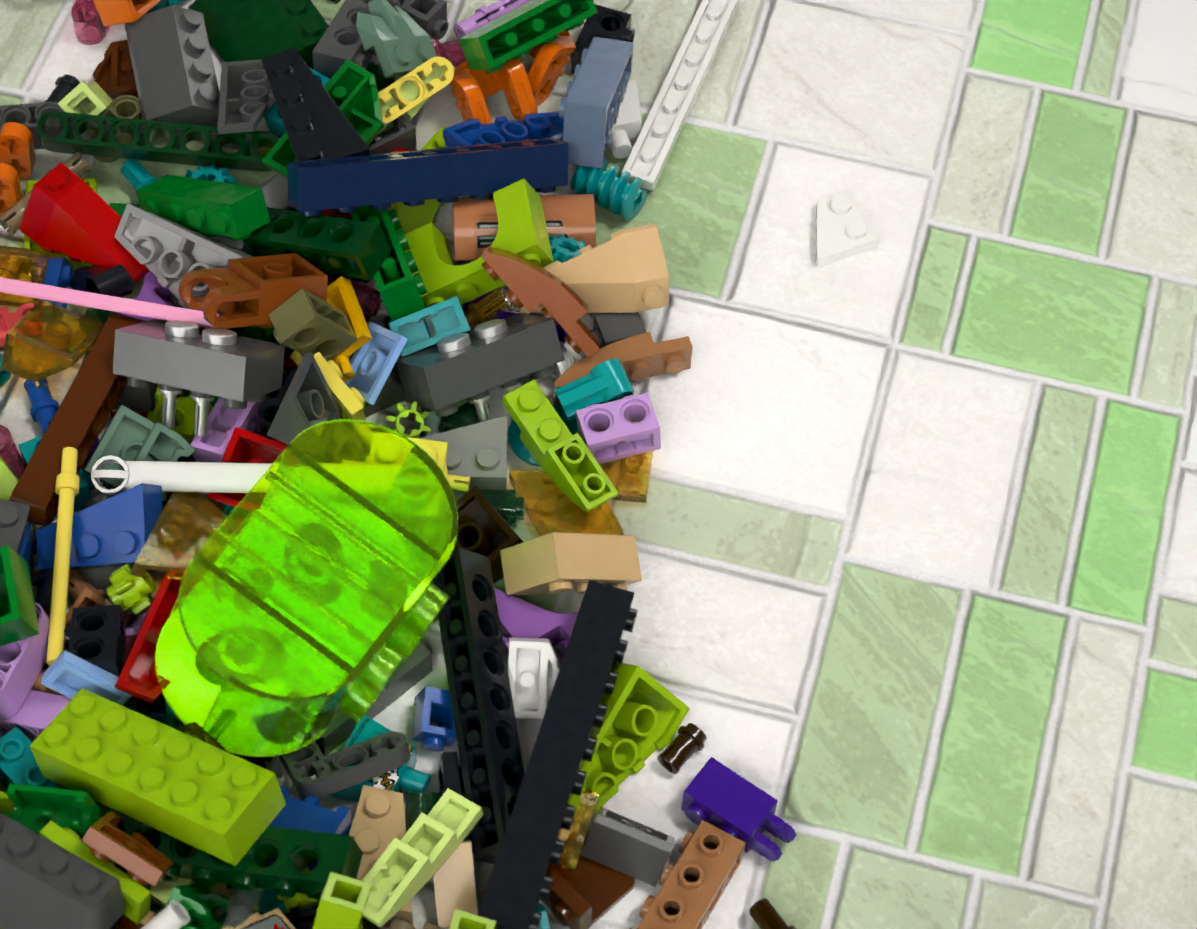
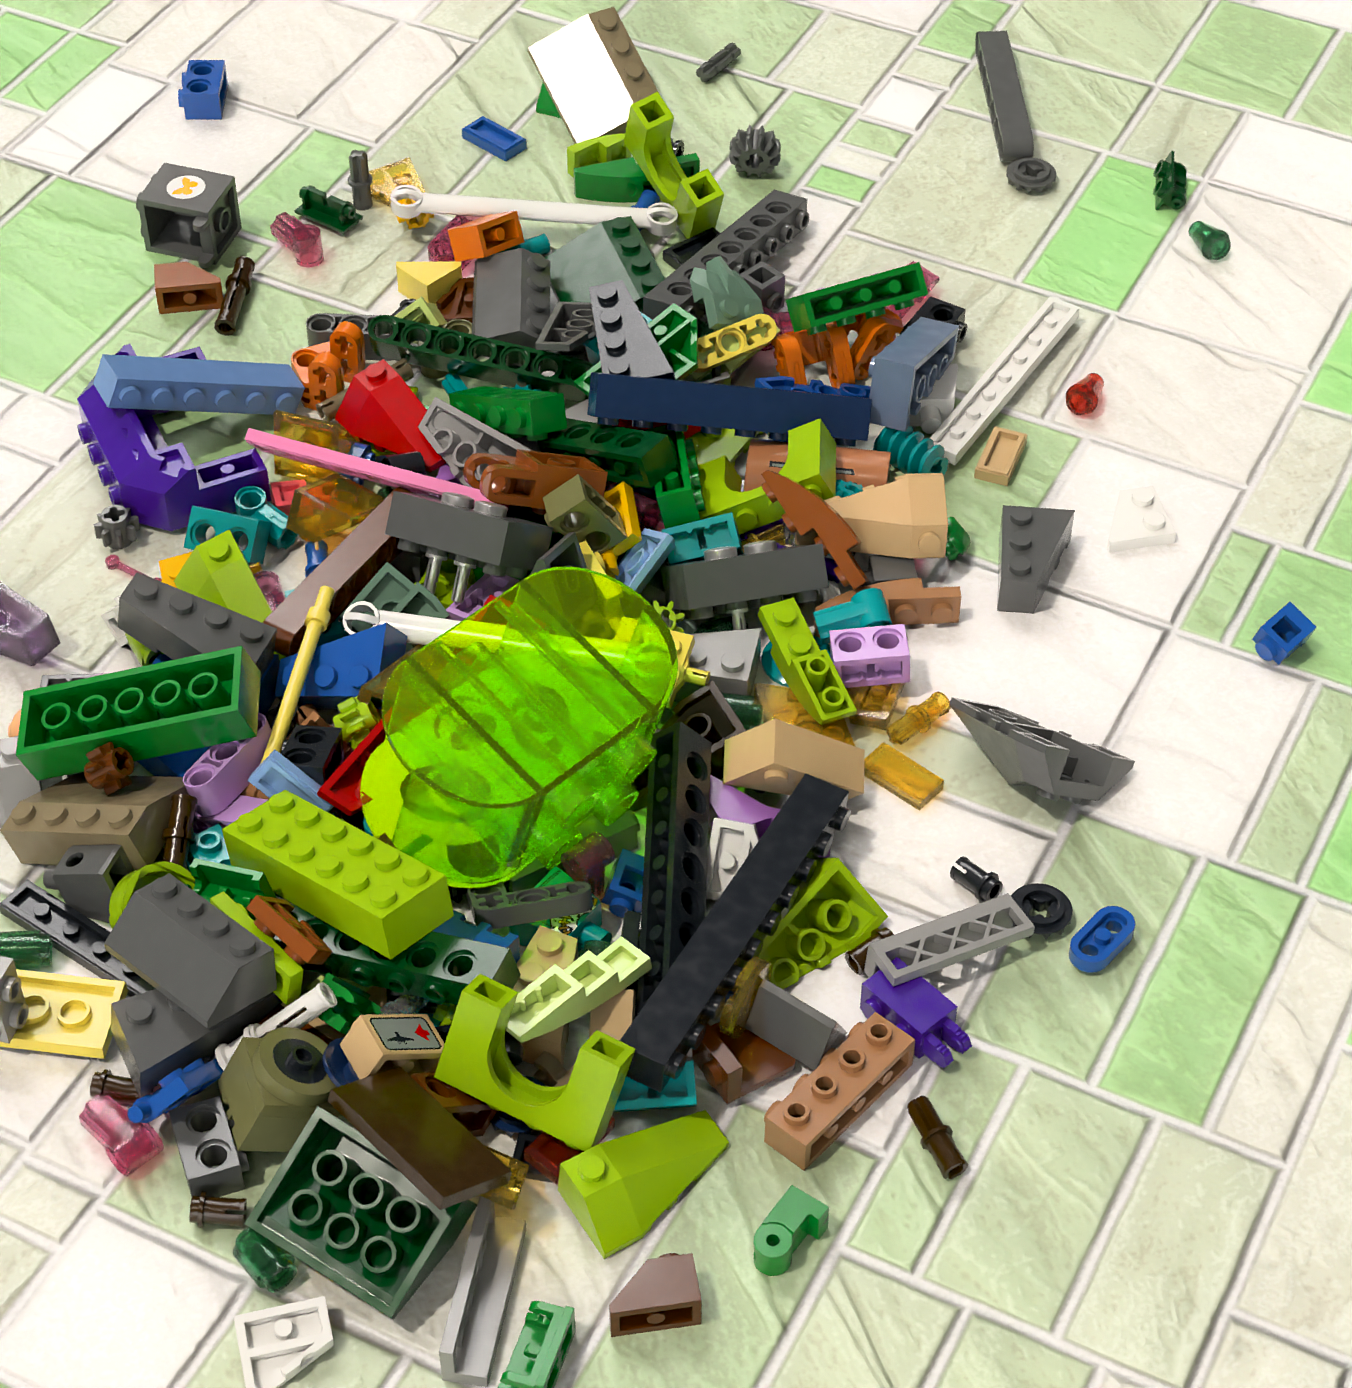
camera: 15 degrees right, 10 degrees down
none -> light yellow slope [396,262,463,306]
none -> piece [560,831,615,903]
none -> clear yellow tile [864,742,944,811]
none -> light grey fence [864,893,1035,987]
none -> clear yellow axle [886,691,951,745]
none -> green arm [945,517,971,560]
none -> dark grey wedge [949,697,1135,804]
none -> black pin [950,856,1003,901]
none -> tan tile [974,426,1028,486]
none -> dark grey wedge [997,505,1075,614]
none -> black gear [1011,883,1073,940]
none -> clear red cone [1065,373,1104,415]
none -> blue plate [1069,906,1135,972]
none -> blue brick [1252,602,1317,665]

